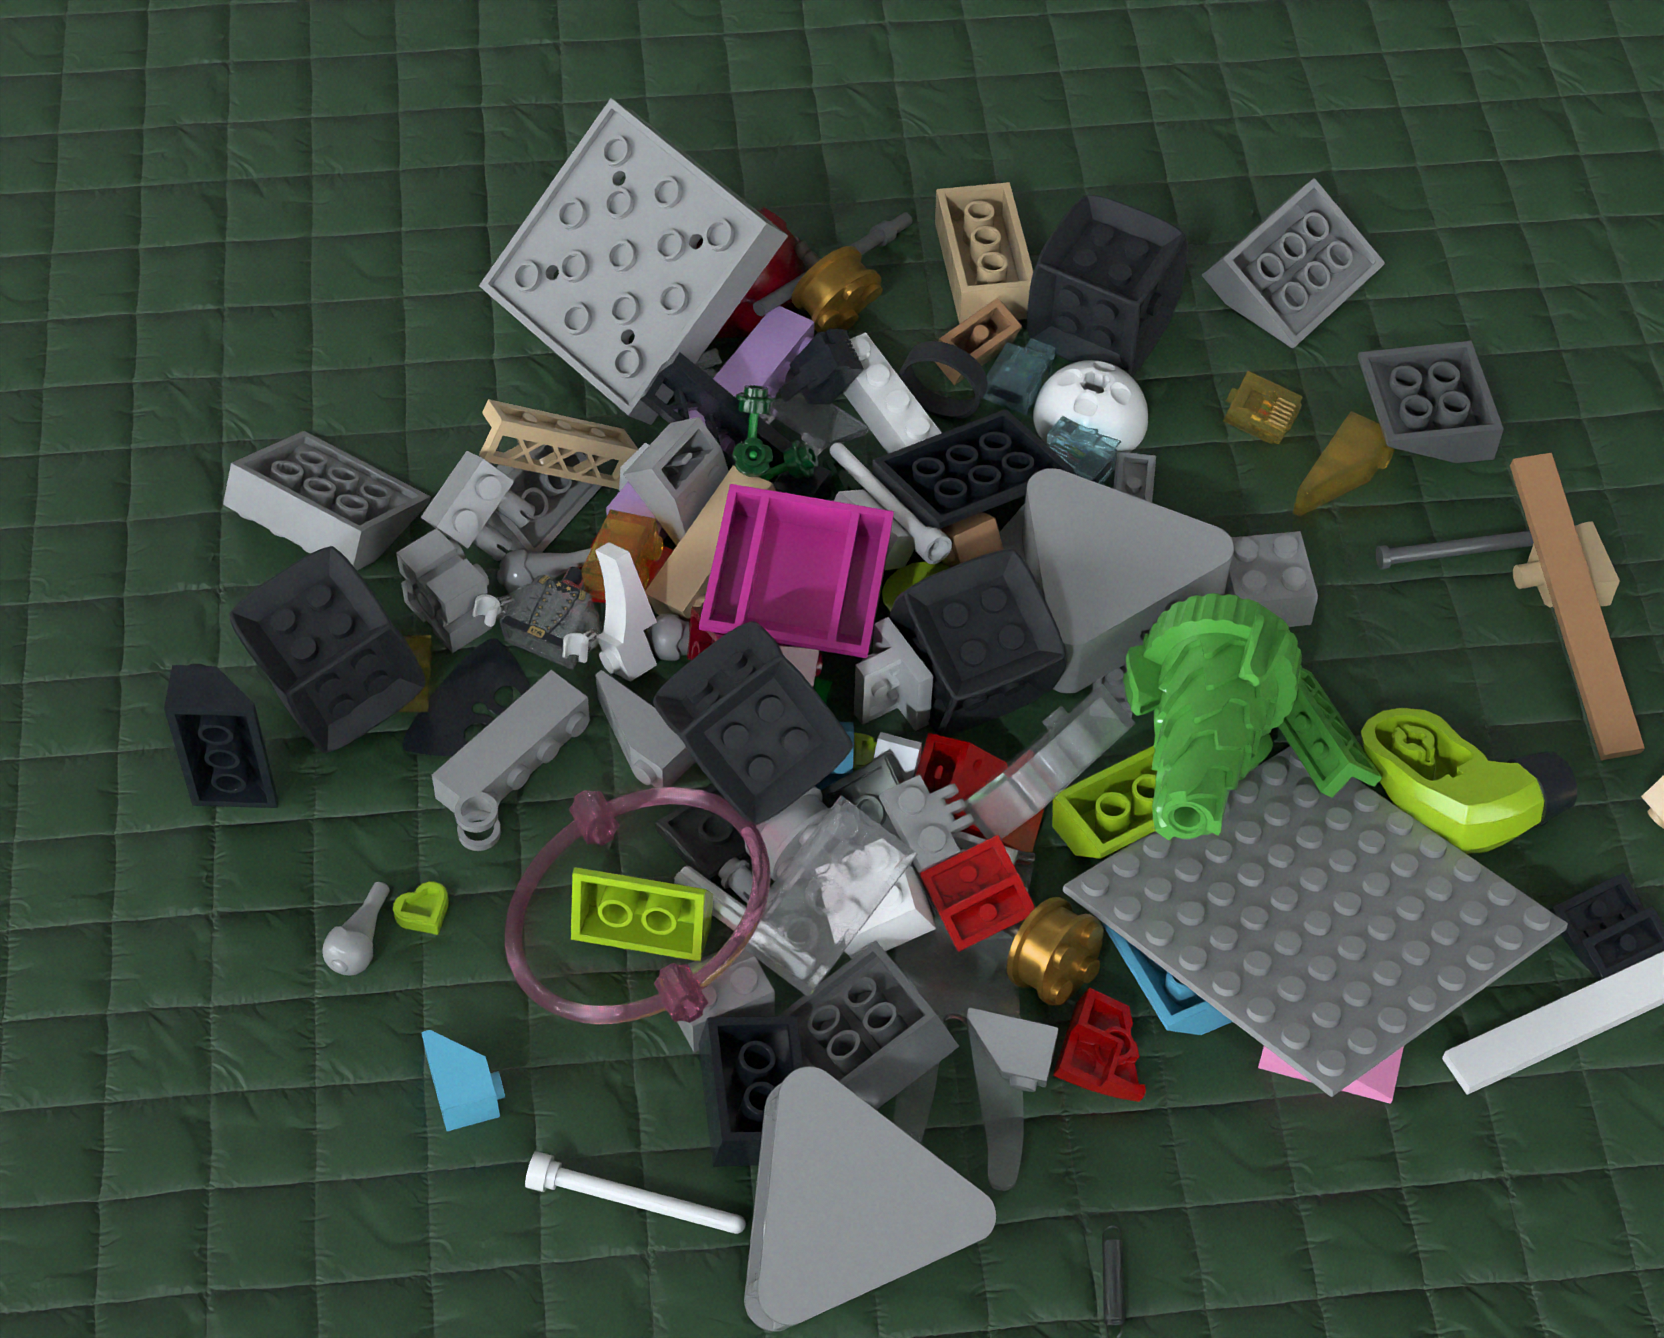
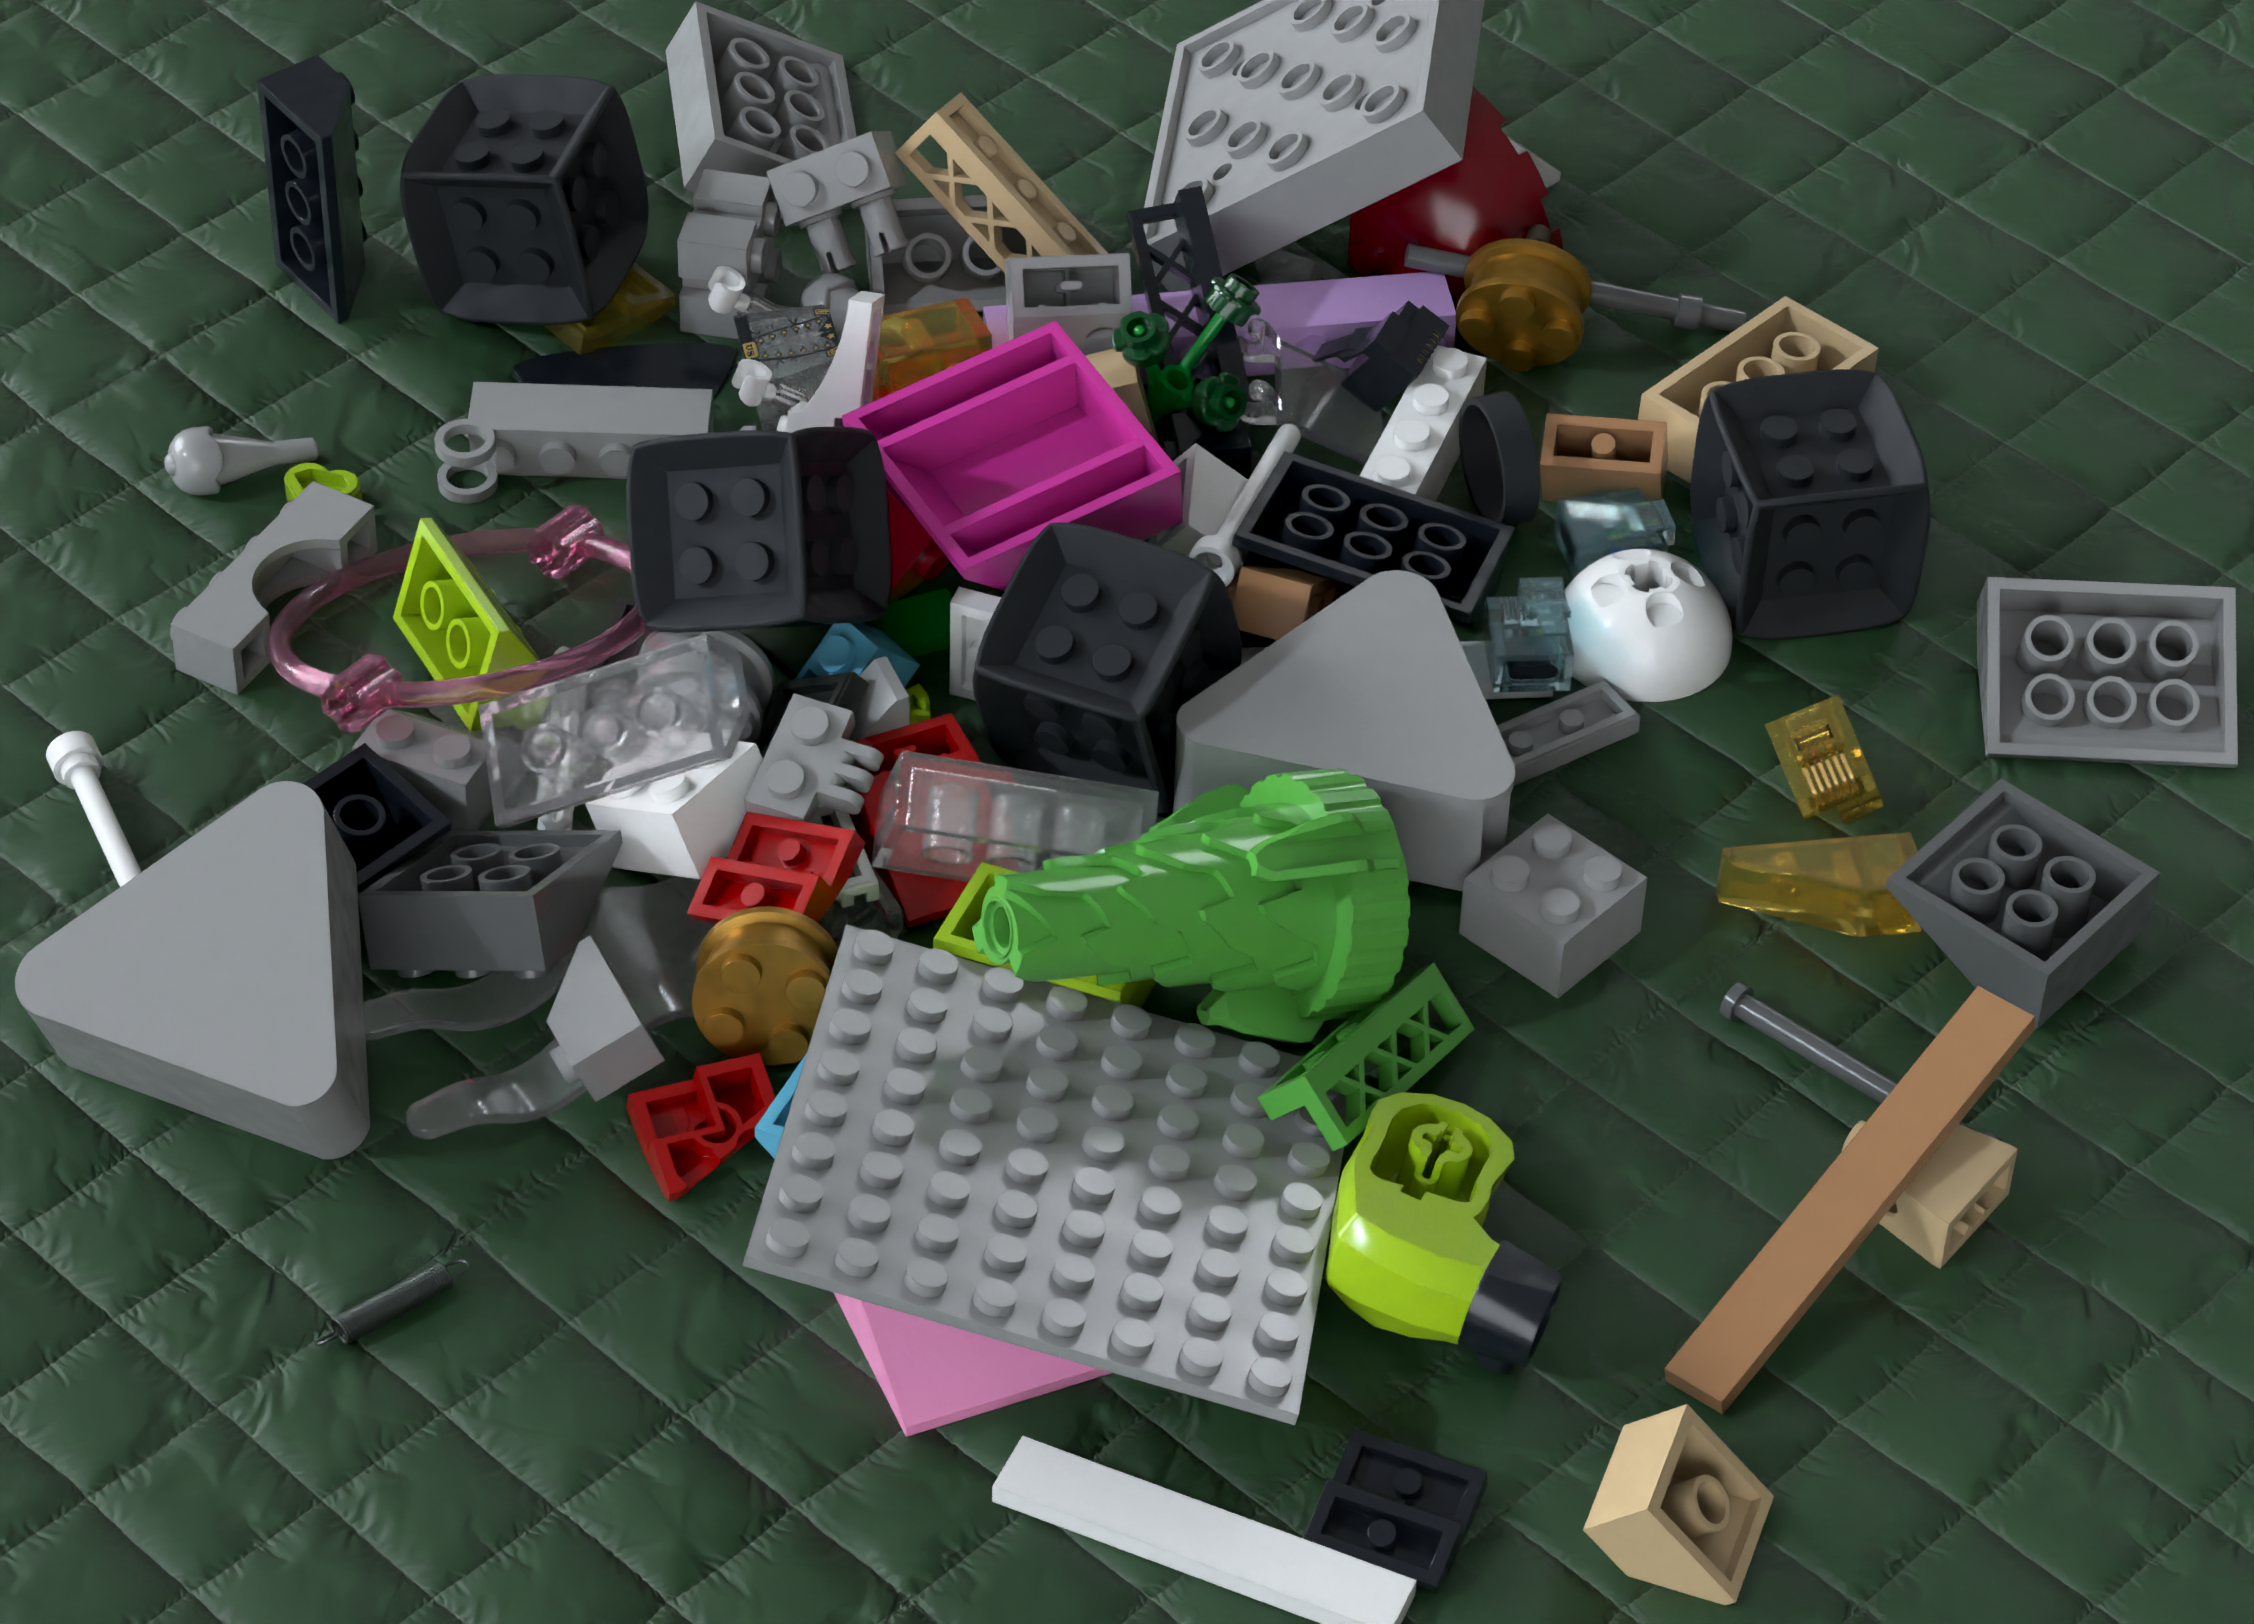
camera: 50 degrees right, 10 degrees down
medium azure slope [421,1030,505,1131] -> none
none -> light grey arch [170,481,378,695]

